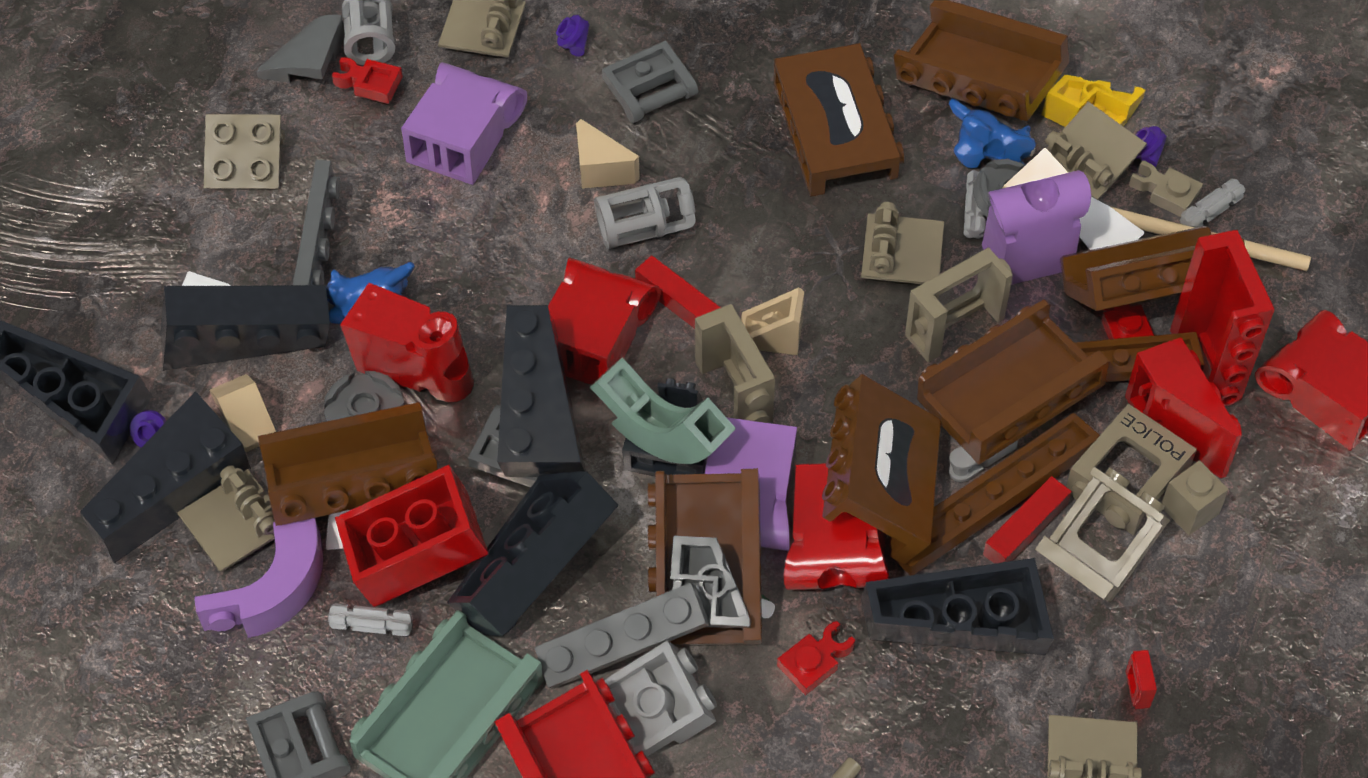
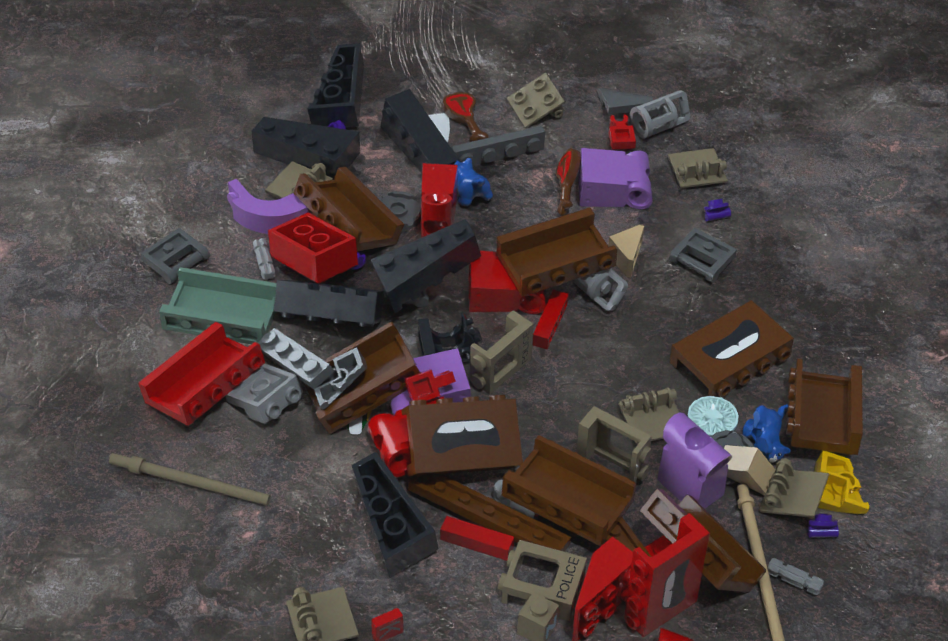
camera: 65 degrees right, 10 degrees down
tan slope [210,374,276,452] -> none
sand green arch [590,358,736,464] -> none
tan slope [741,287,804,355] -> none
red plate [777,621,855,696] -> none
window [1035,467,1170,602] -> none
white sticker [1079,197,1144,250] -> none
dark tan plate [1129,160,1203,217] -> none
none -> red plate [404,369,456,401]
none -> reddish brown piece [442,92,489,142]
none -> reddish brown panel [496,207,617,297]
none -> reddish brown piece [556,148,581,216]
none -> light aqua wheel [688,396,739,437]

